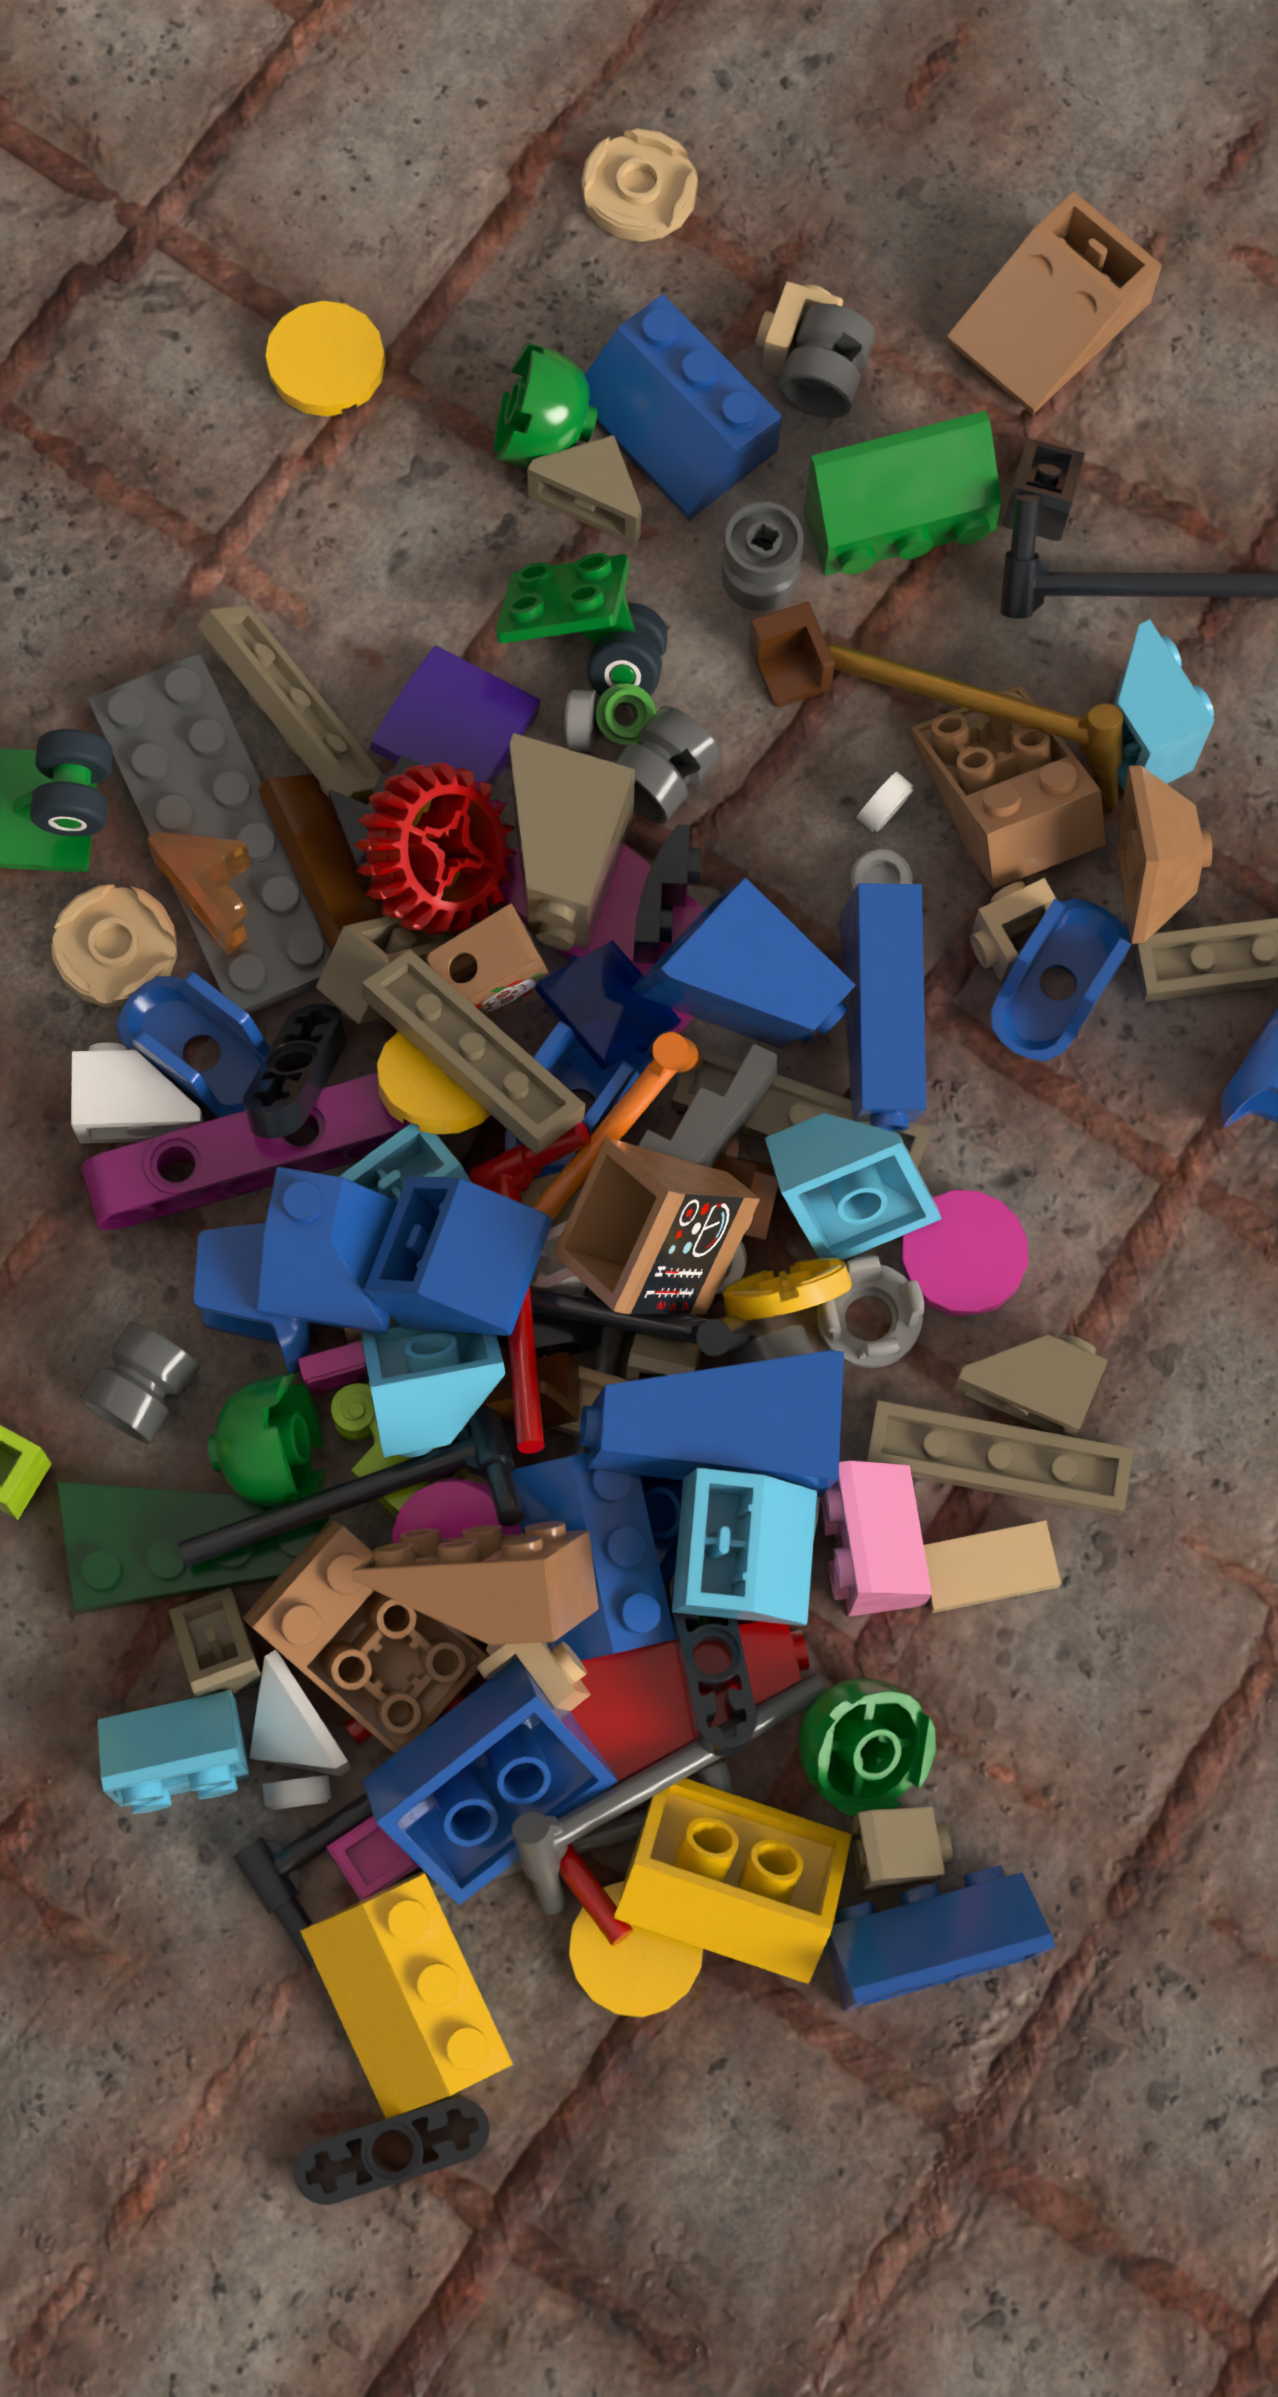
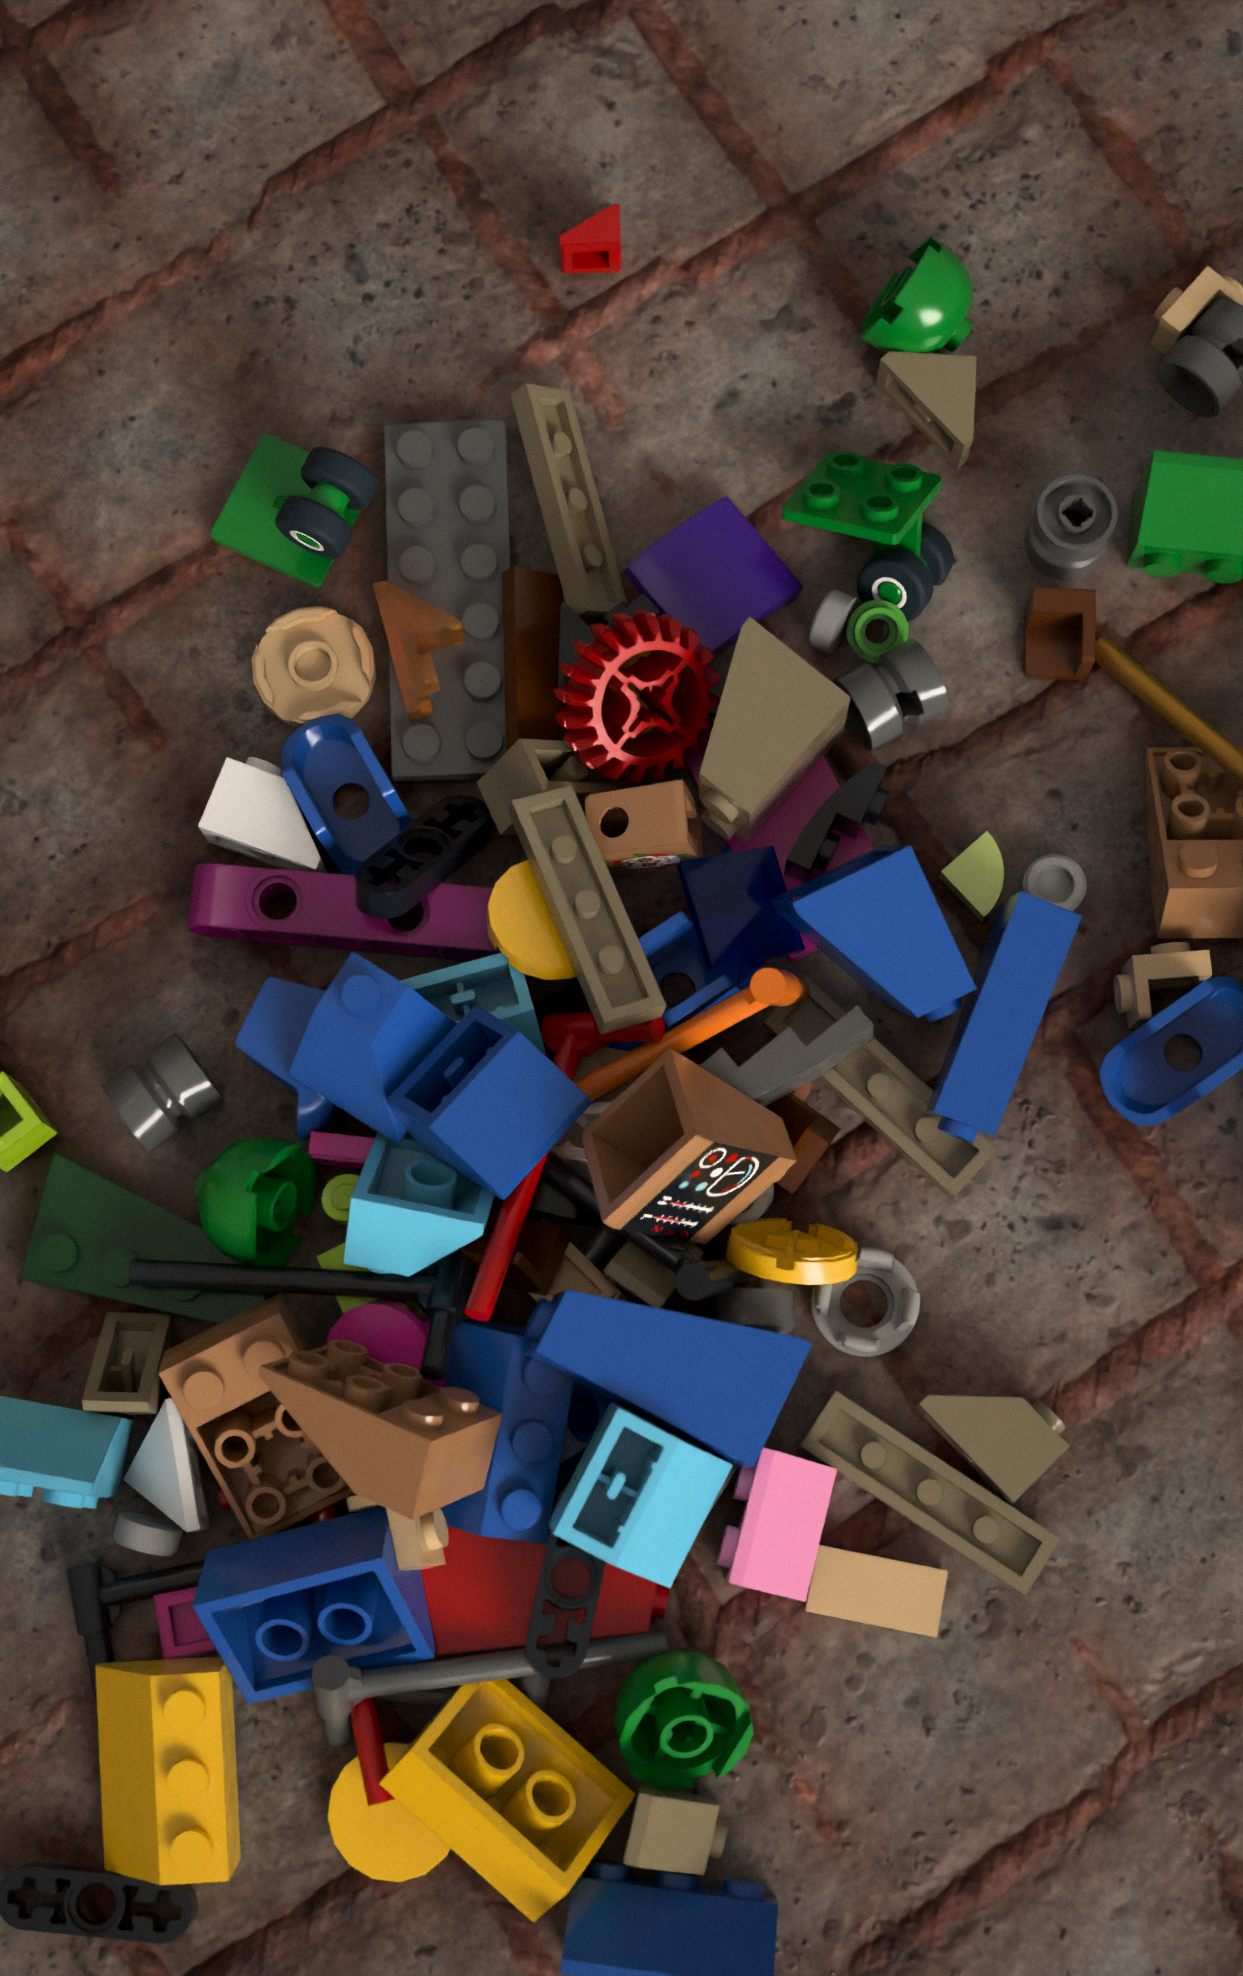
camera: 30 degrees right, 5 degrees up
yellow tile [265,301,385,417] -> none
tan tile [581,129,698,242] -> none
blue slope [585,293,782,520] -> none
medium azure slope [765,1113,942,1261] -> none
white tile [856,772,913,833] -> none
dark pink tile [901,1190,1028,1317] -> none
none -> red slope [559,204,621,273]
none -> yellowish green tile [939,831,1004,922]

